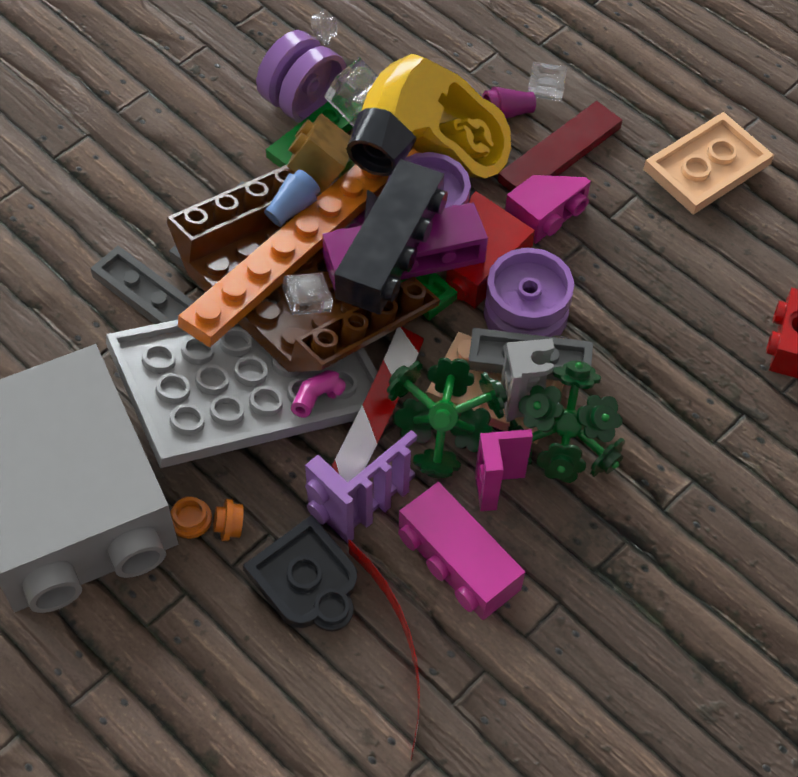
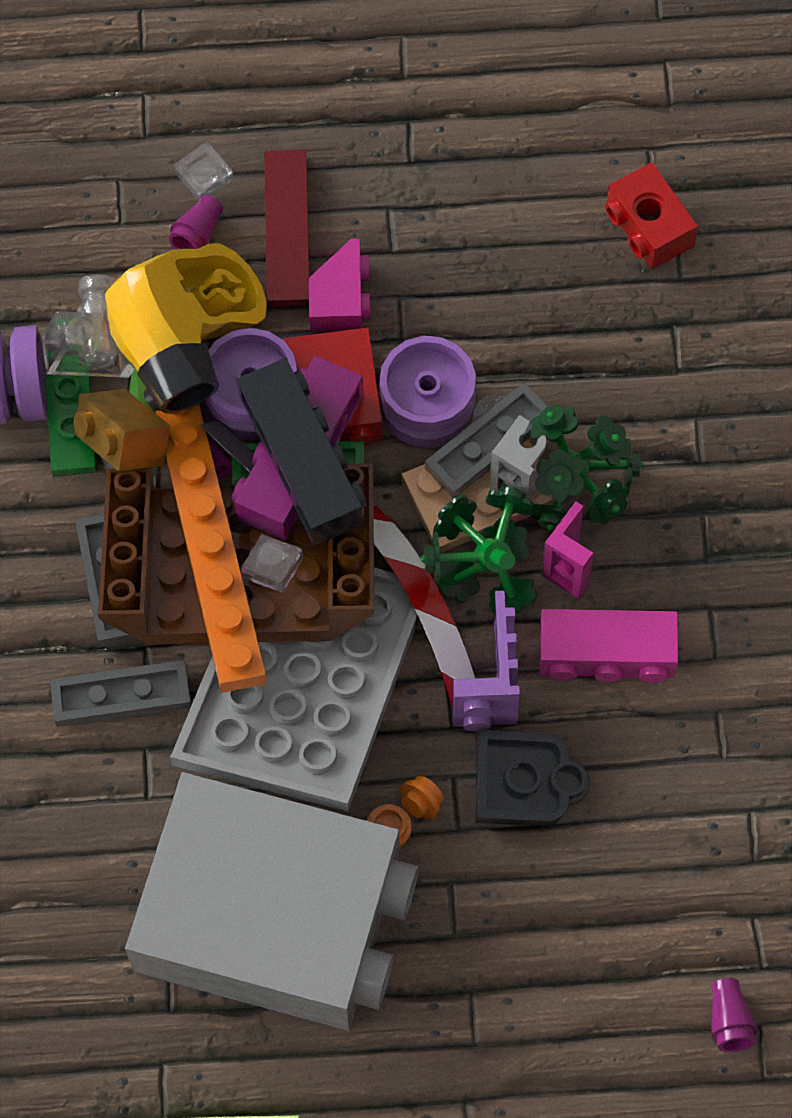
camera: 45 degrees left, 10 degrees up
medium blue cone [264,170,320,227] -> none
dark pink arm [291,370,346,418] -> none
red sticker [348,539,420,761] -> none
light nougat plate [643,112,774,215] -> none

